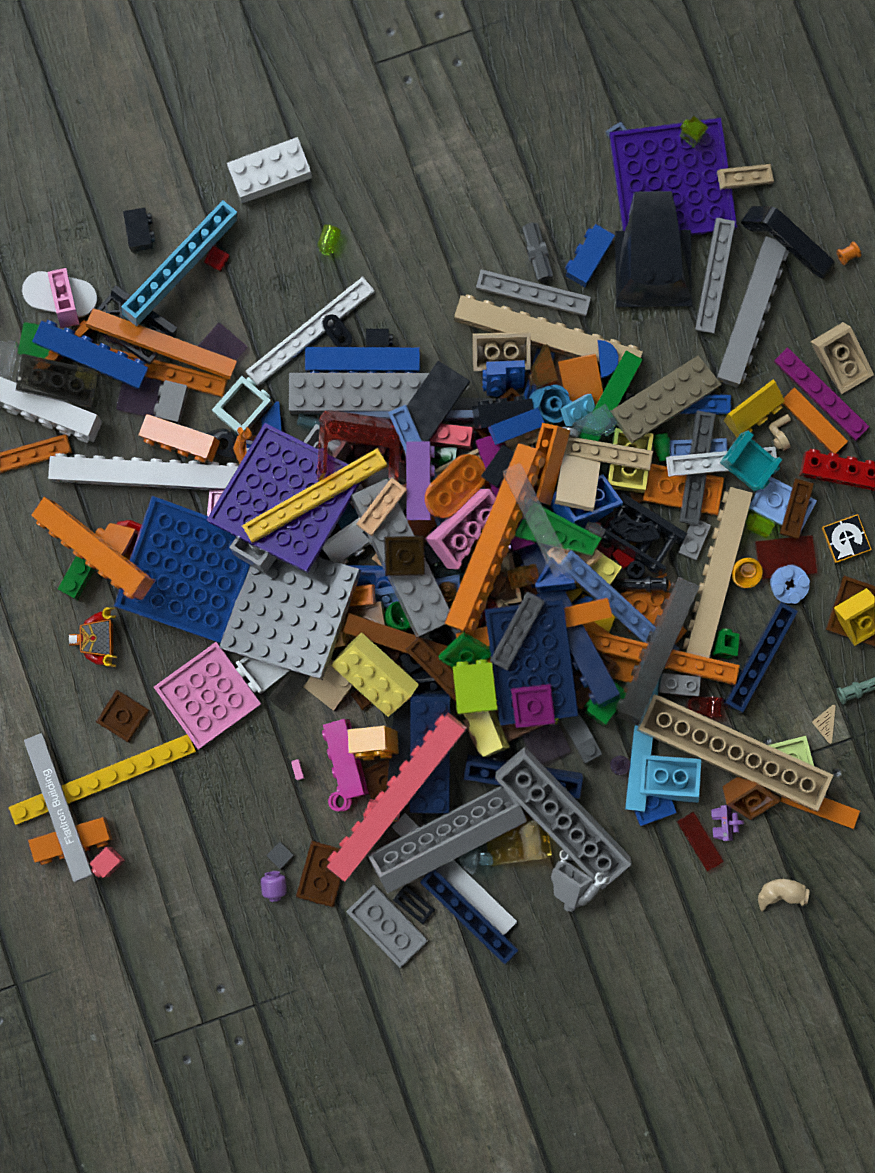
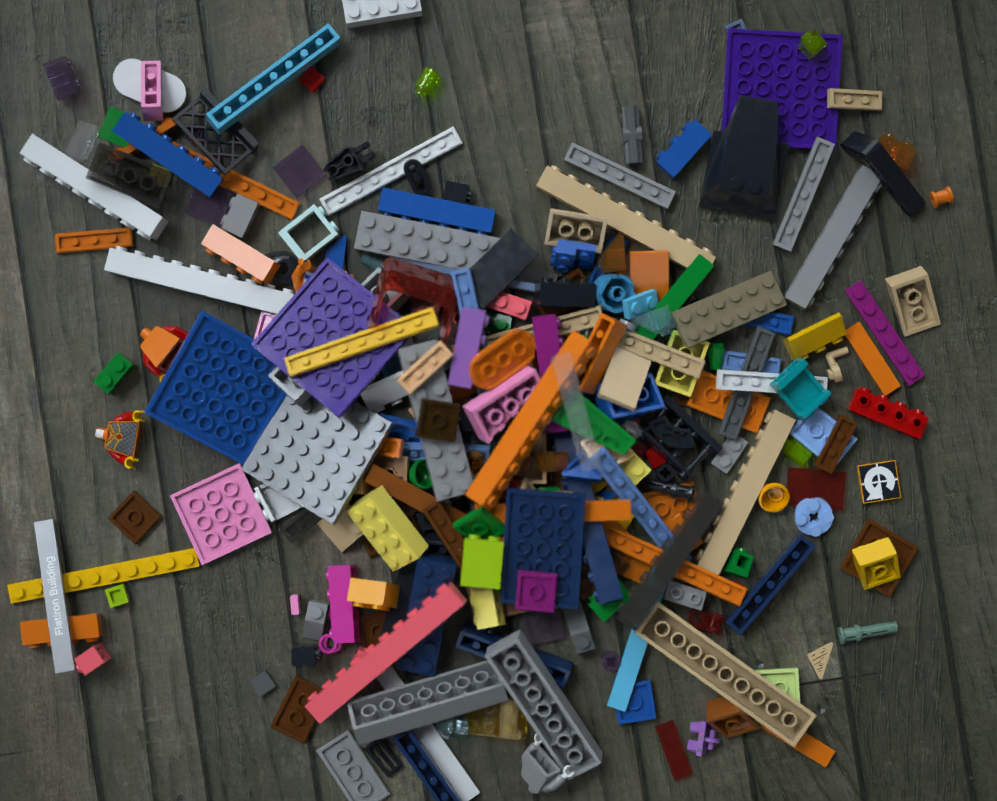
camera: 10 degrees right, 5 degrees up
orange brick [31,497,155,600] -> none
orange tile [86,308,237,379] -> none
black brick [123,207,156,252] -> none
medium lavender head [260,871,287,901] -> none
black tile [481,445,515,488] -> none
blue tile [488,408,545,445] -> none
flat silver tile [490,592,545,670] -> none
blue tile [597,340,619,378] -> none
medium azure slope [640,755,701,803] -> none
none -> lime plate [105,584,130,608]
none -> black brick [291,643,322,667]
none -> light grey slope [303,599,330,640]
none -> black hinge [323,142,376,180]
none -> clear orange brick [877,133,917,173]

